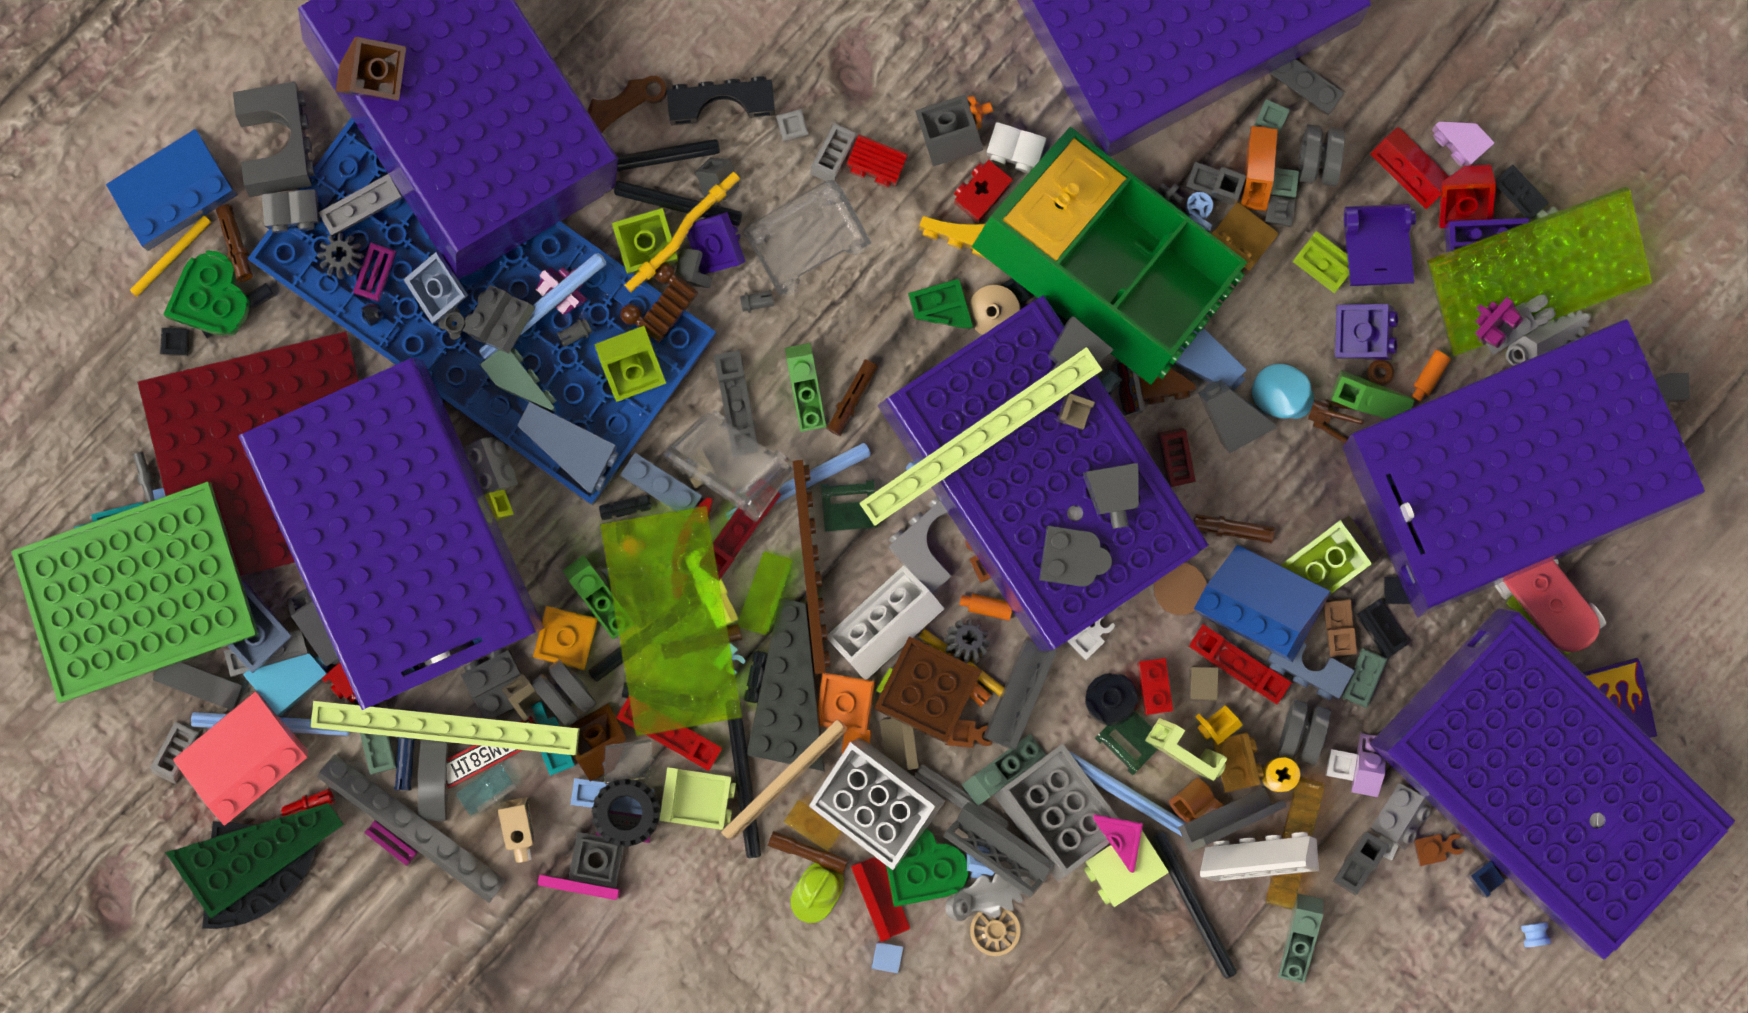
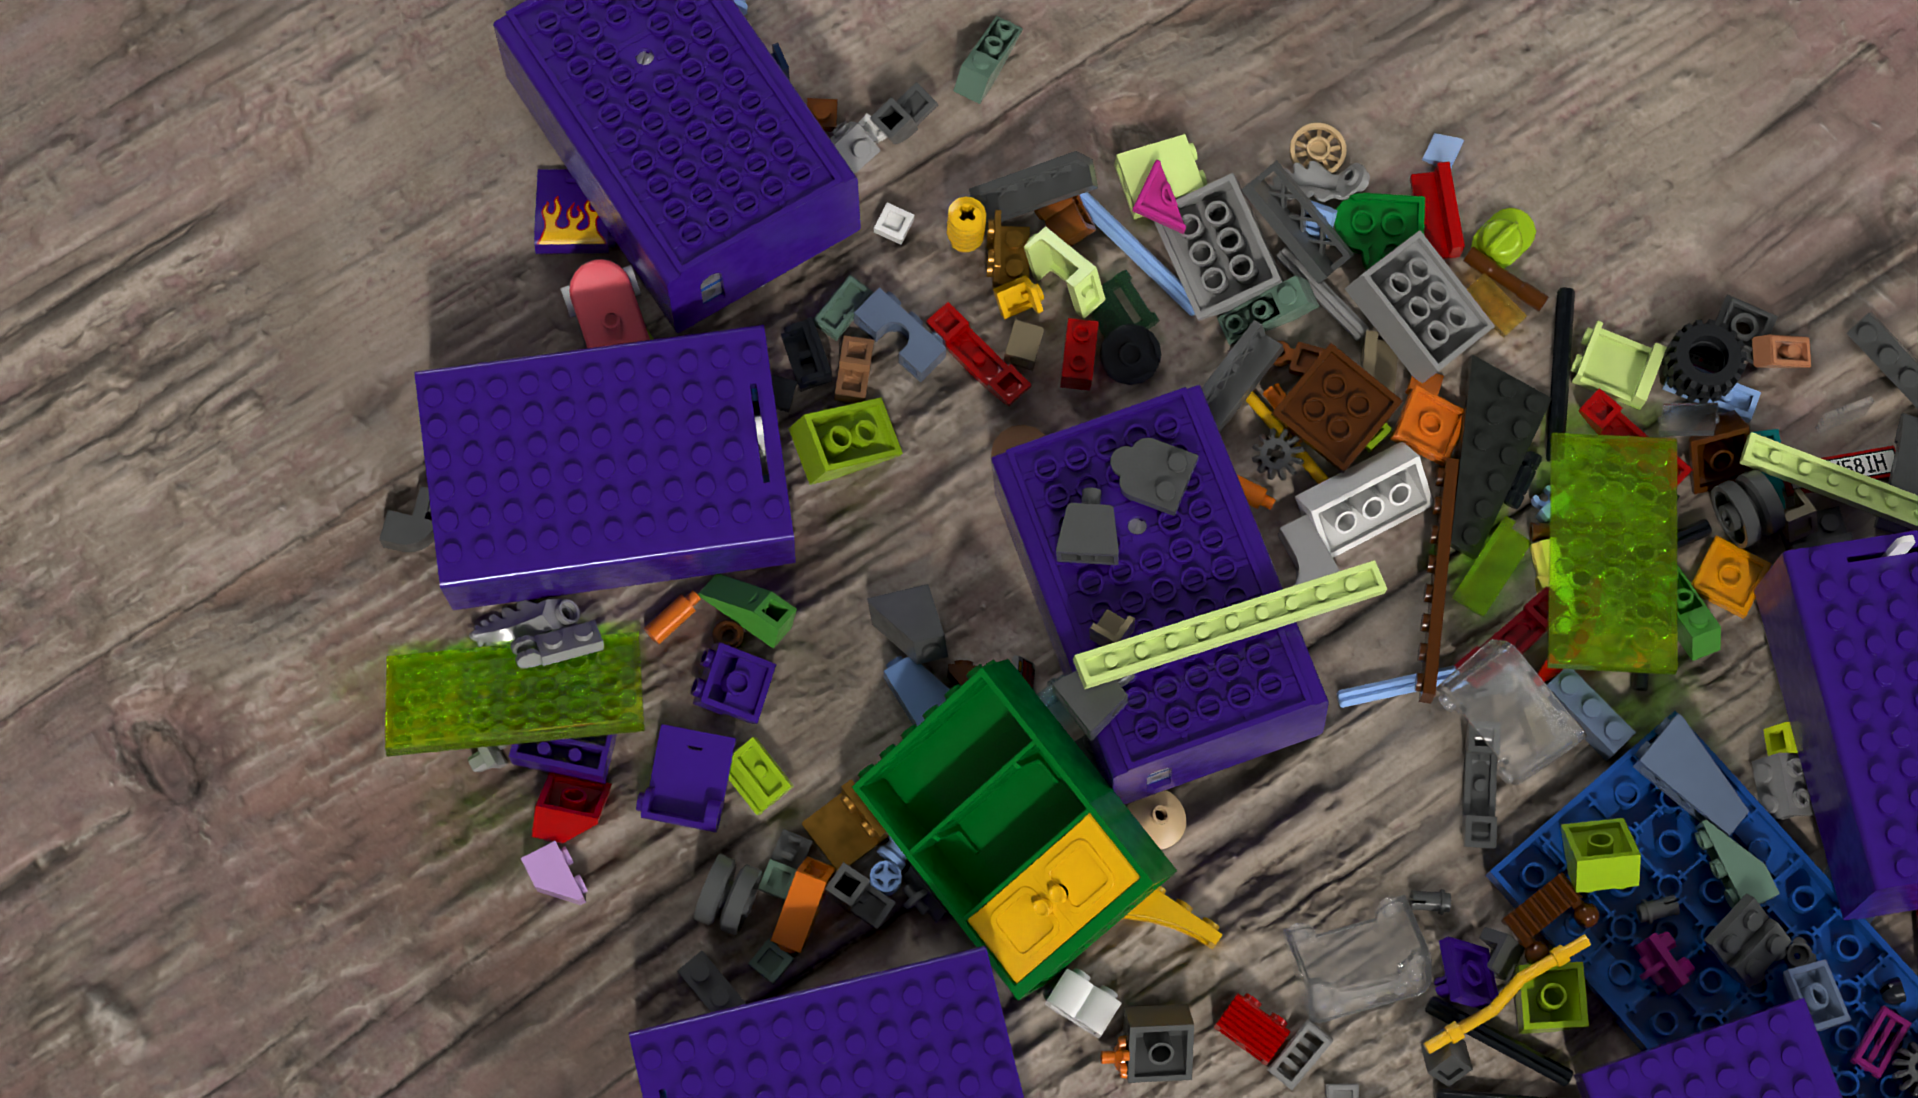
camera: 175 degrees left, 10 degrees down
clear light blue plate [456,763,515,816] -> none
light blue axle [480,253,606,360] -> none
tan torso [498,797,535,863] -> none
dark pink tile [538,874,620,900] -> none
black axle [599,495,652,520] -> none
tan tile [721,720,847,840] -> none
bright green slope [785,343,826,432] -> none
clear green plate [821,480,878,532] -> none
reddish brown pin [826,359,879,437] -> none
green wing [908,279,973,330] -> none
red brick [954,160,1013,224] -> none
black axle [1151,832,1237,979] -> none
dark red slope [1158,428,1196,487] -> none
reddish brown pin [1194,514,1275,544] -> none
blue slope [1194,545,1331,663] -> none
white slope [1200,832,1319,882] -> none
medium azure piece [1252,364,1314,419] -> none
clear yellow beam [1266,776,1325,910] -> none
dark grey wheel [1278,699,1331,766] -> none
reddish brown plant [1308,399,1364,444] -> none
lavender slope [1351,733,1386,797] -> none
red panel [1370,127,1449,209] -> none
magenta hips [1475,297,1523,348] -> none
black hinge [1495,164,1549,221] -> none
none -> nougat slope [1752,334,1811,368]

